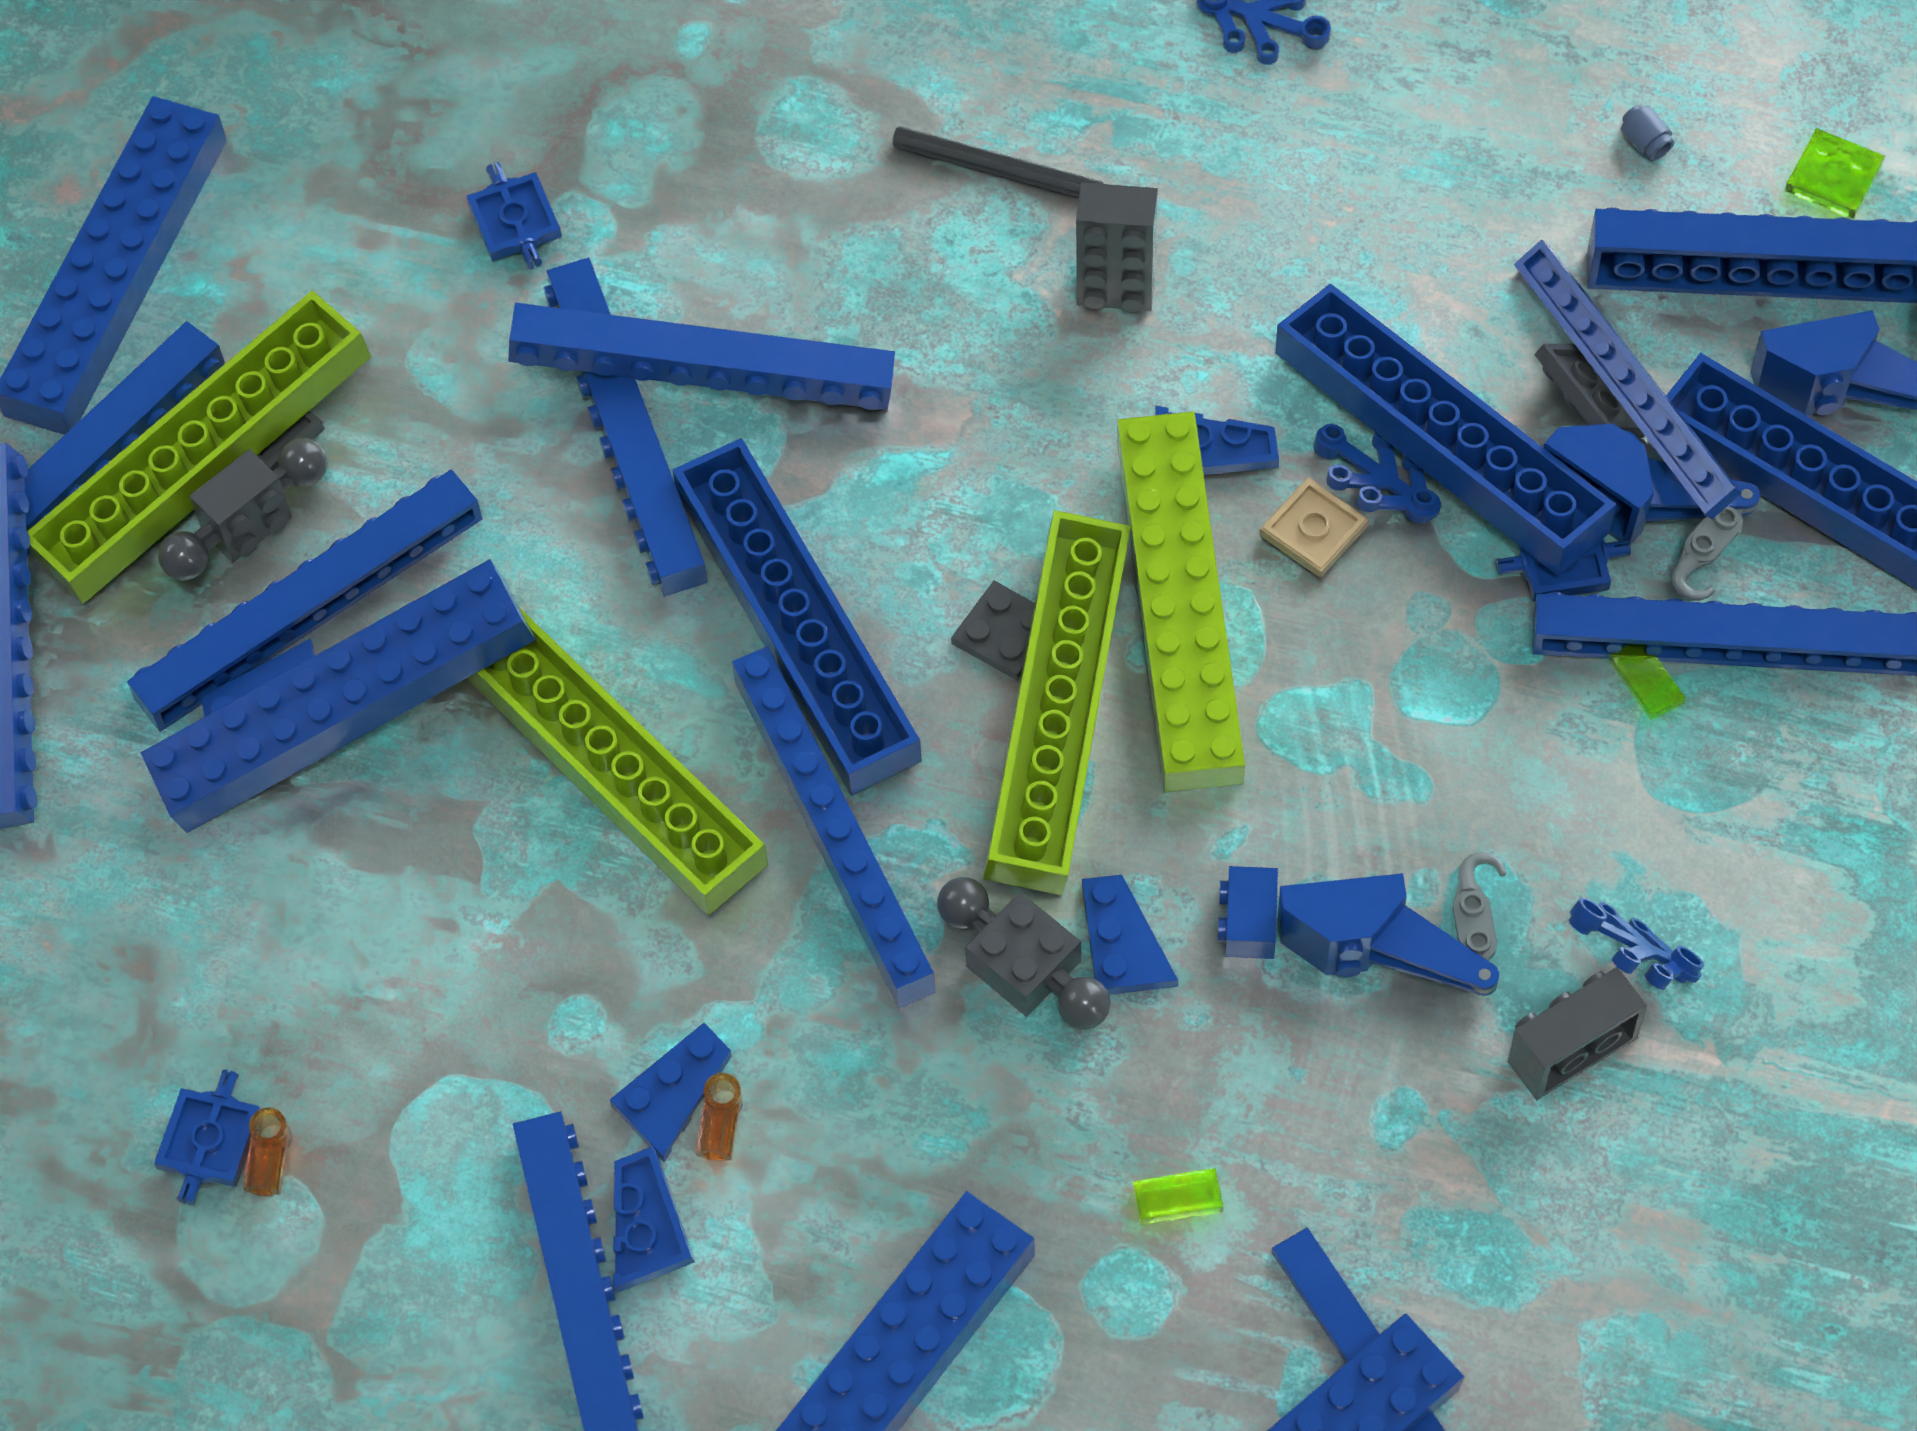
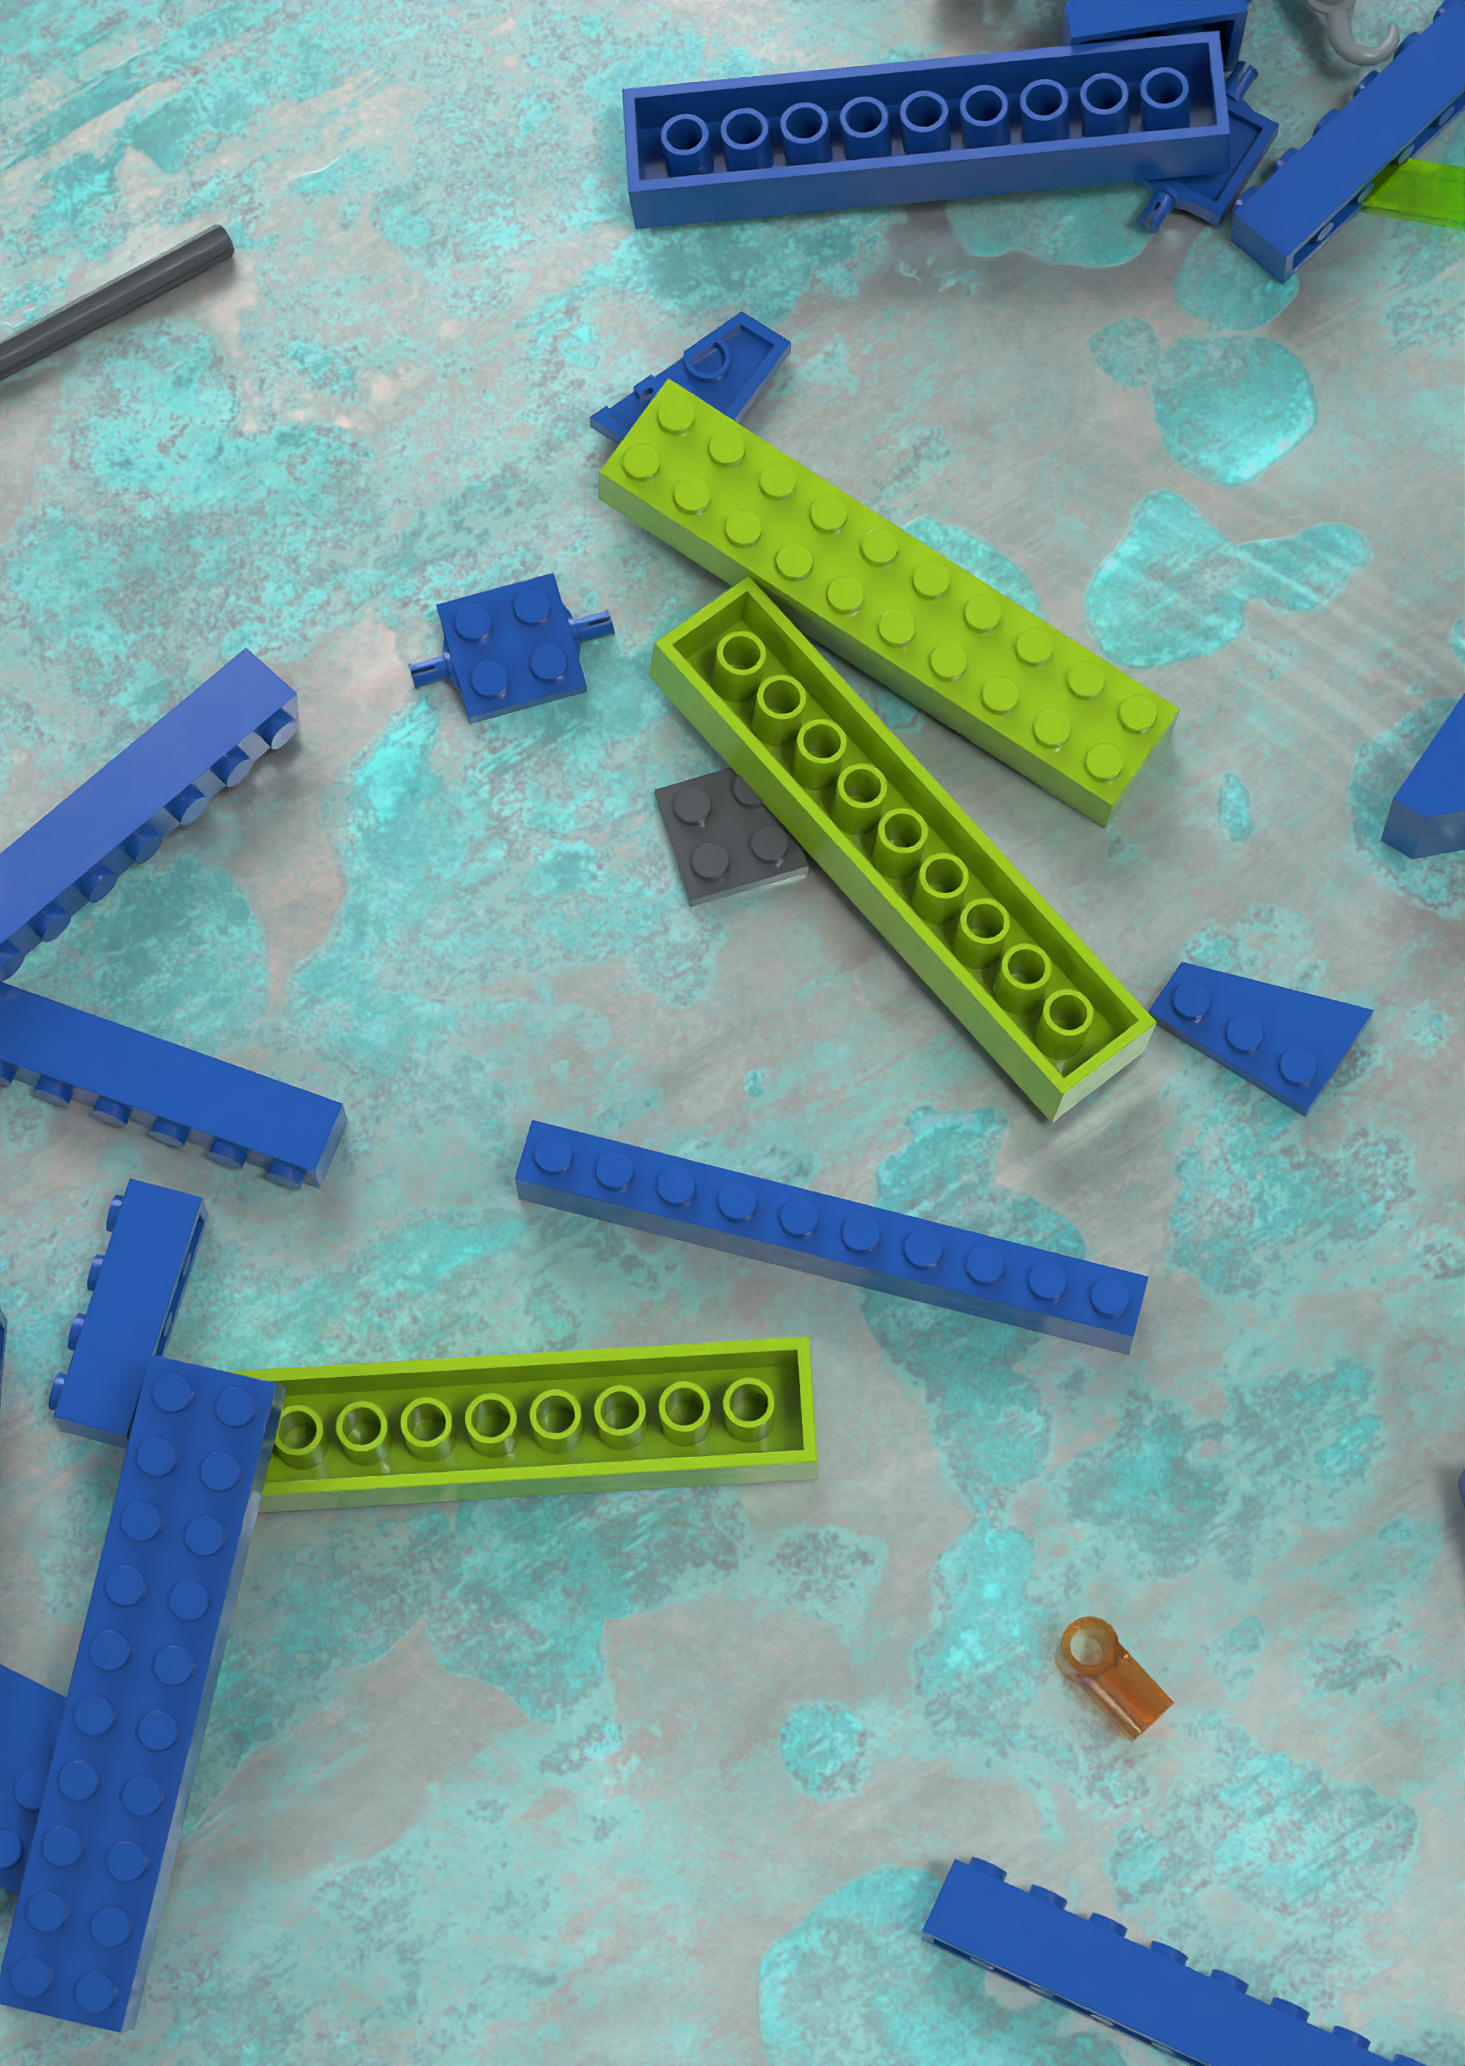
camera: 50 degrees left, 10 degrees up
blue wing [610,1023,732,1163] -> none
blue wing [613,1146,695,1293] -> none
blue brick [672,438,922,795] -> none
dark grey brick [937,877,1111,1029] -> none
dark grey brick [1076,182,1158,312] -> none
blue brick [1218,866,1278,959] -> none
tan plate [1259,477,1369,578] -> none
blue plant [1313,424,1441,524] -> none
none -> blue brick [48,1178,209,1449]
none -> blue plate [408,572,615,724]

